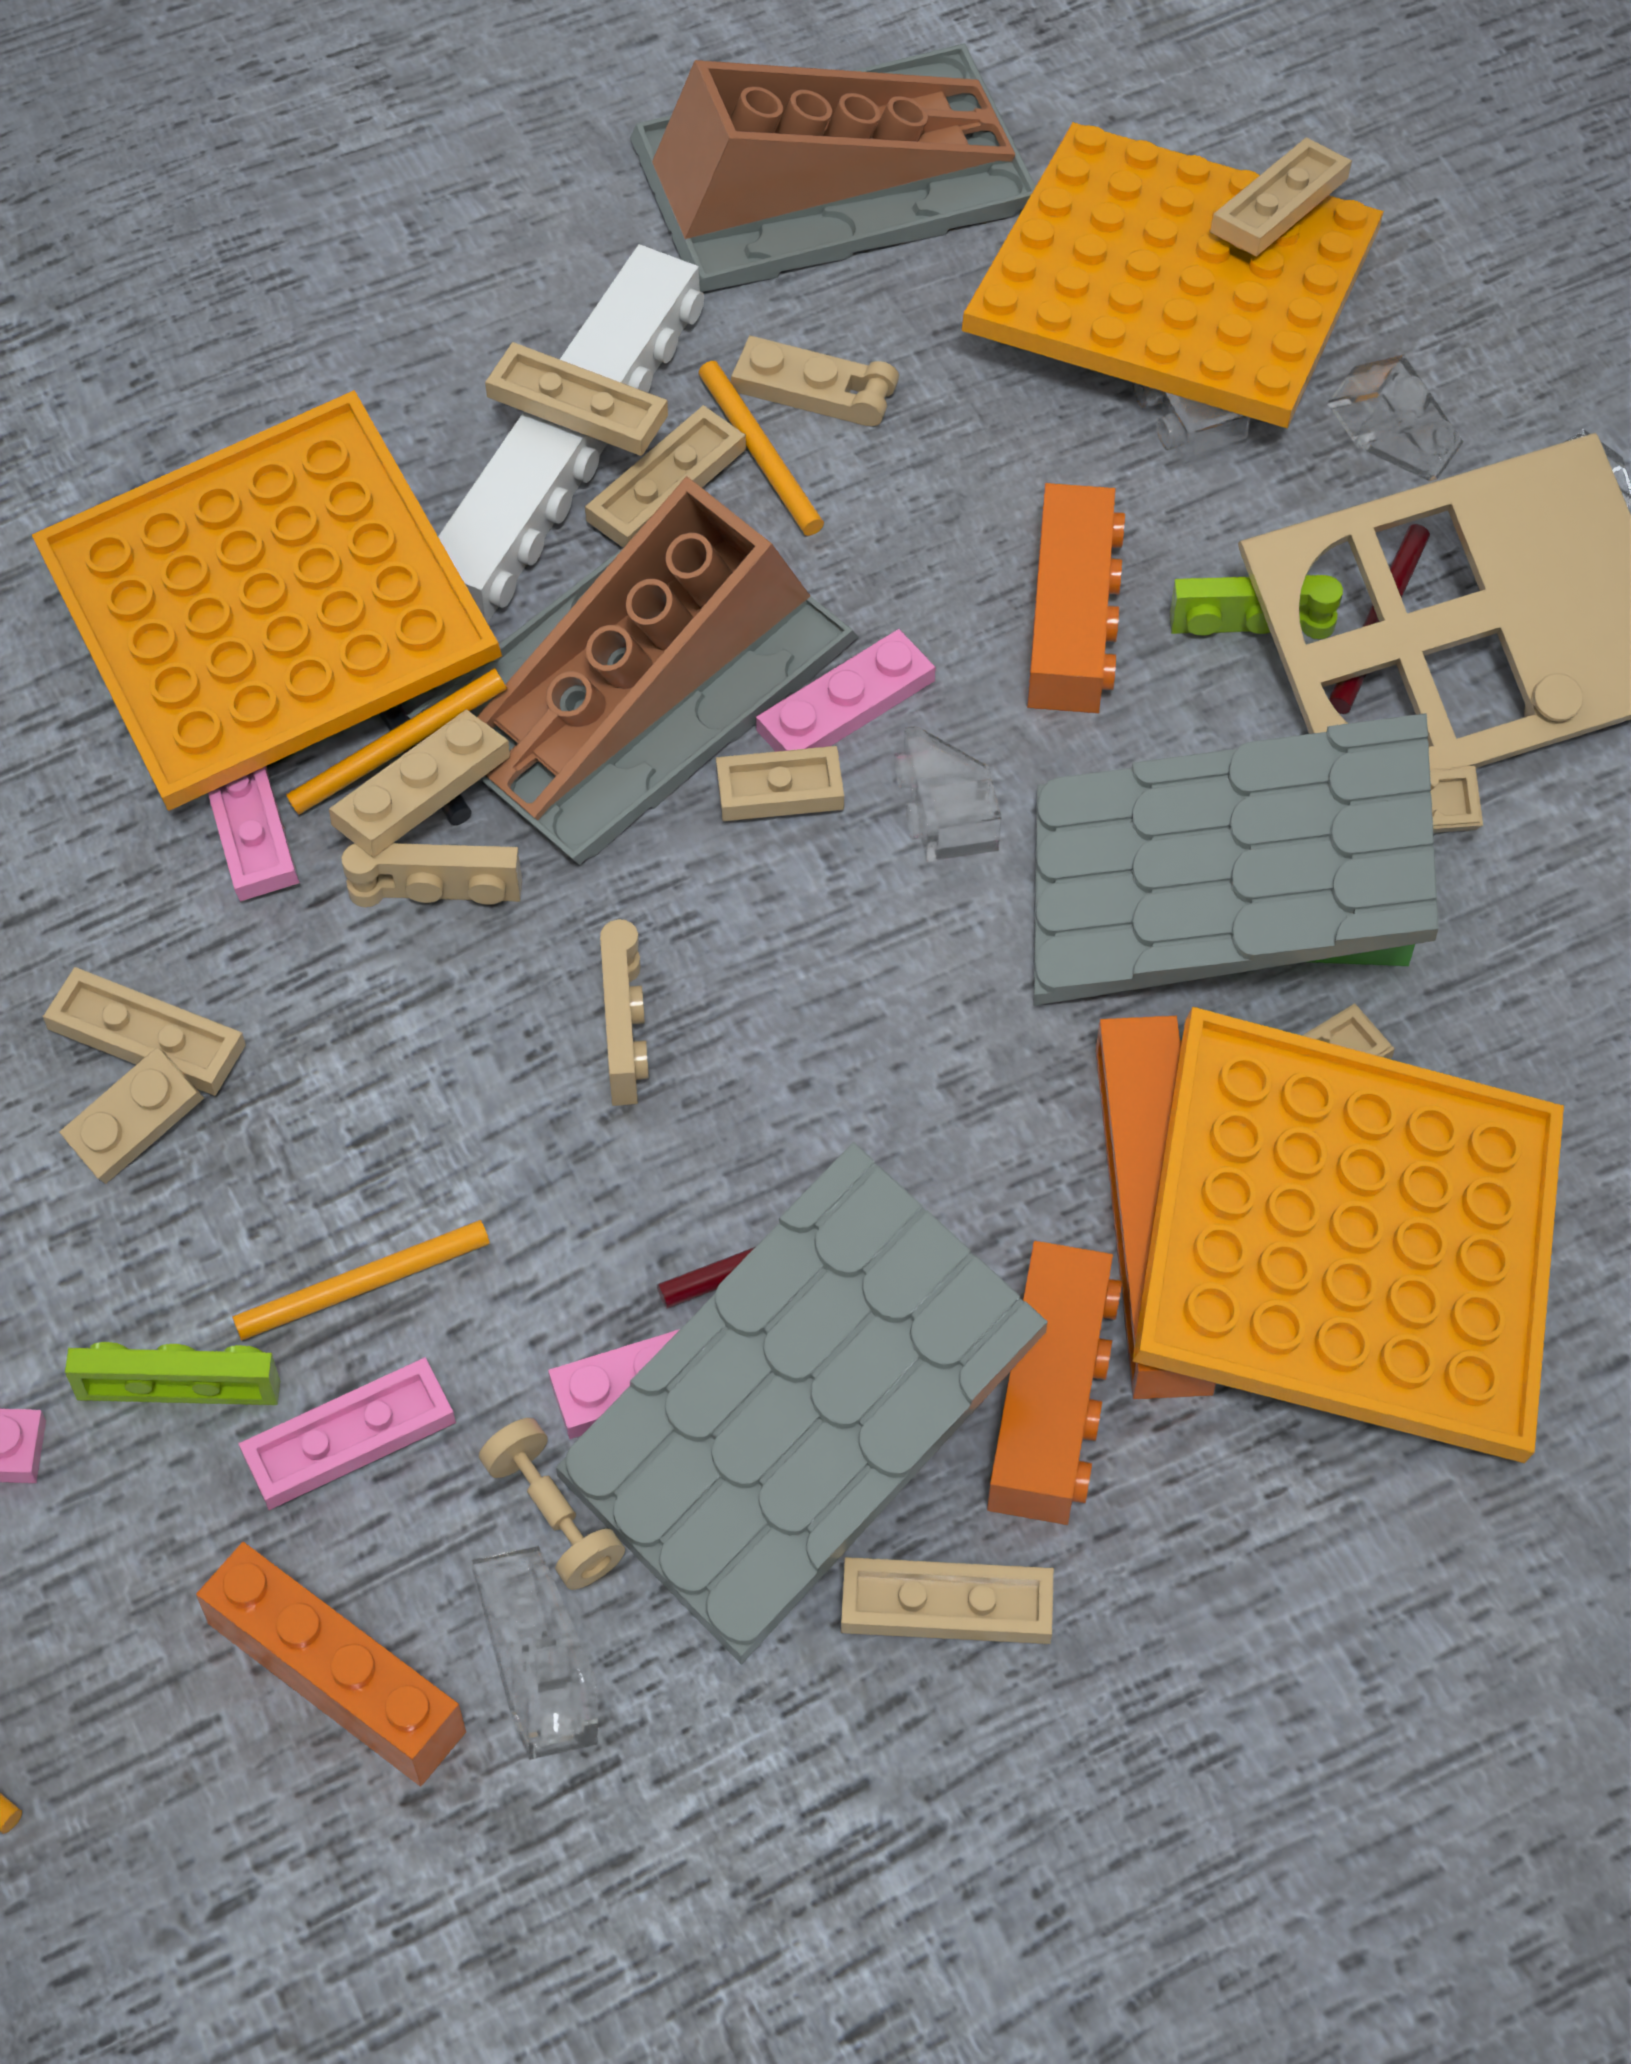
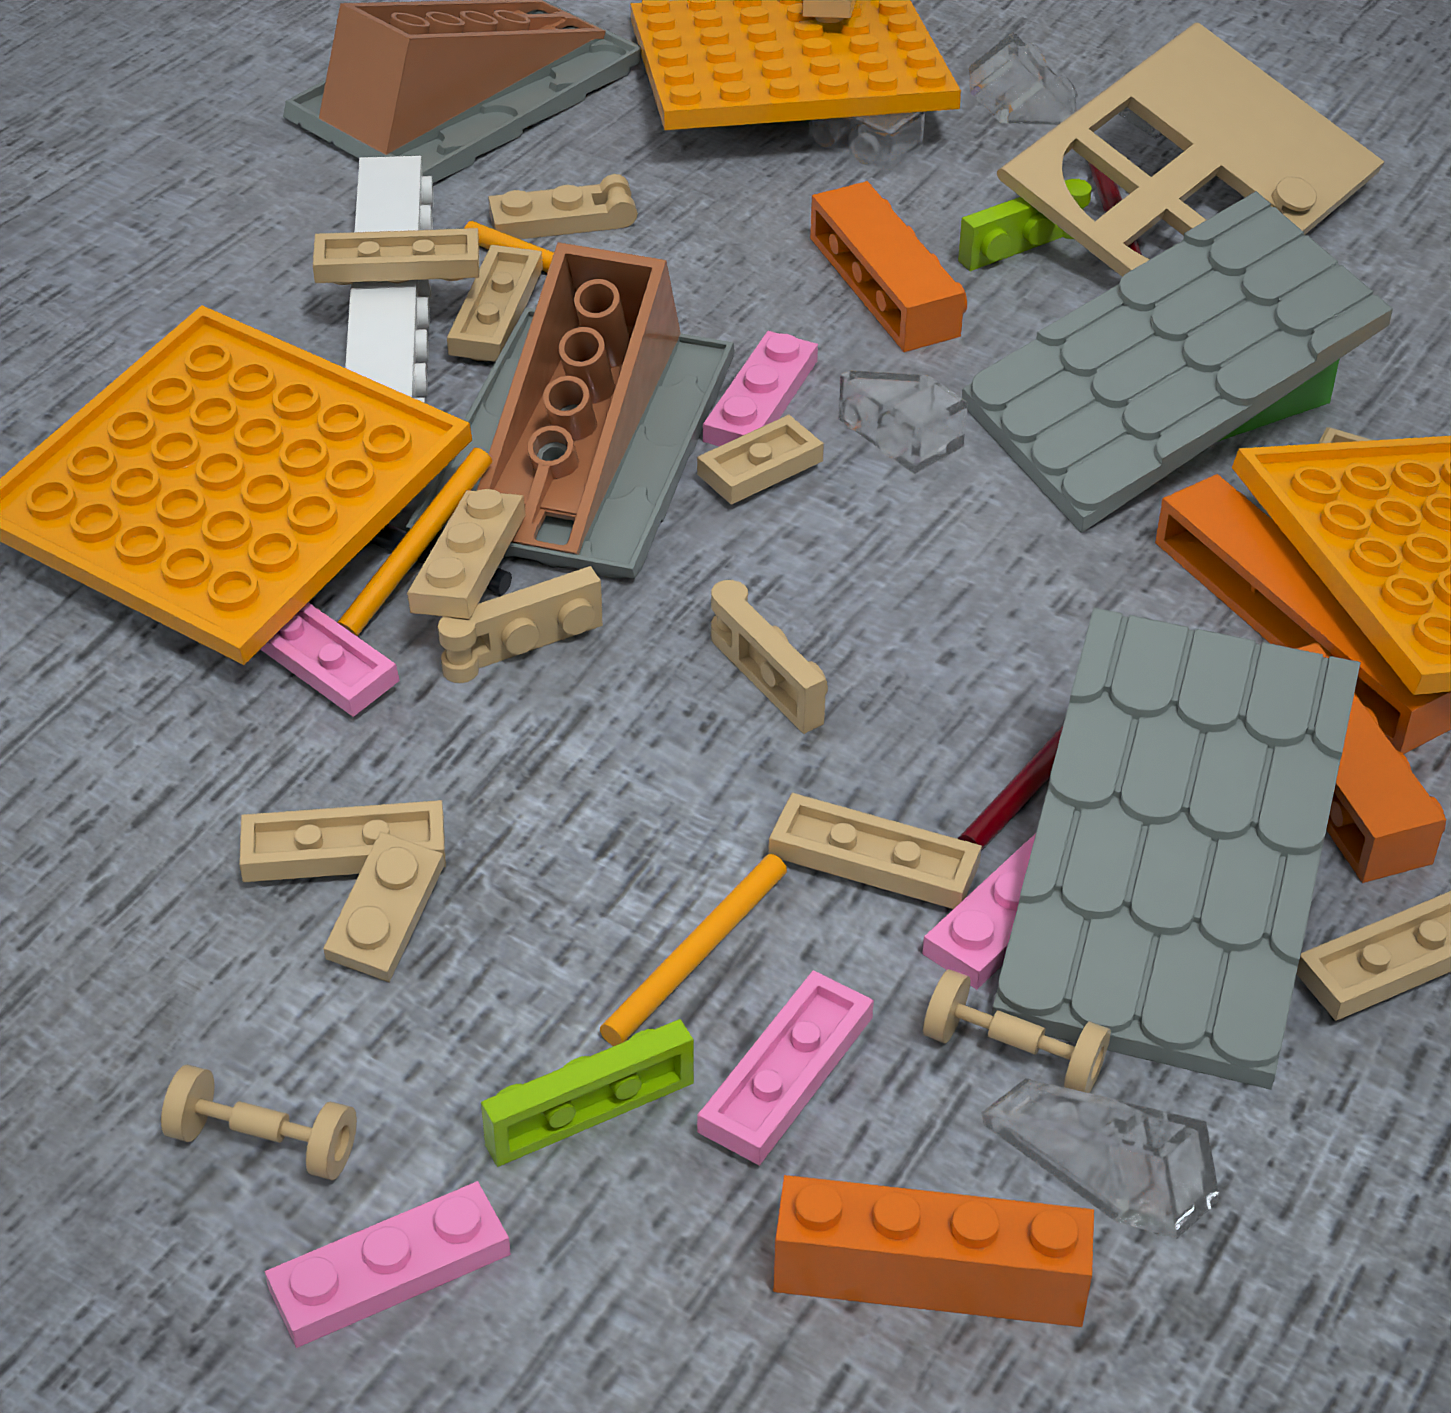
camera: 30 degrees left, 15 degrees down
none -> tan plate [769,793,982,909]

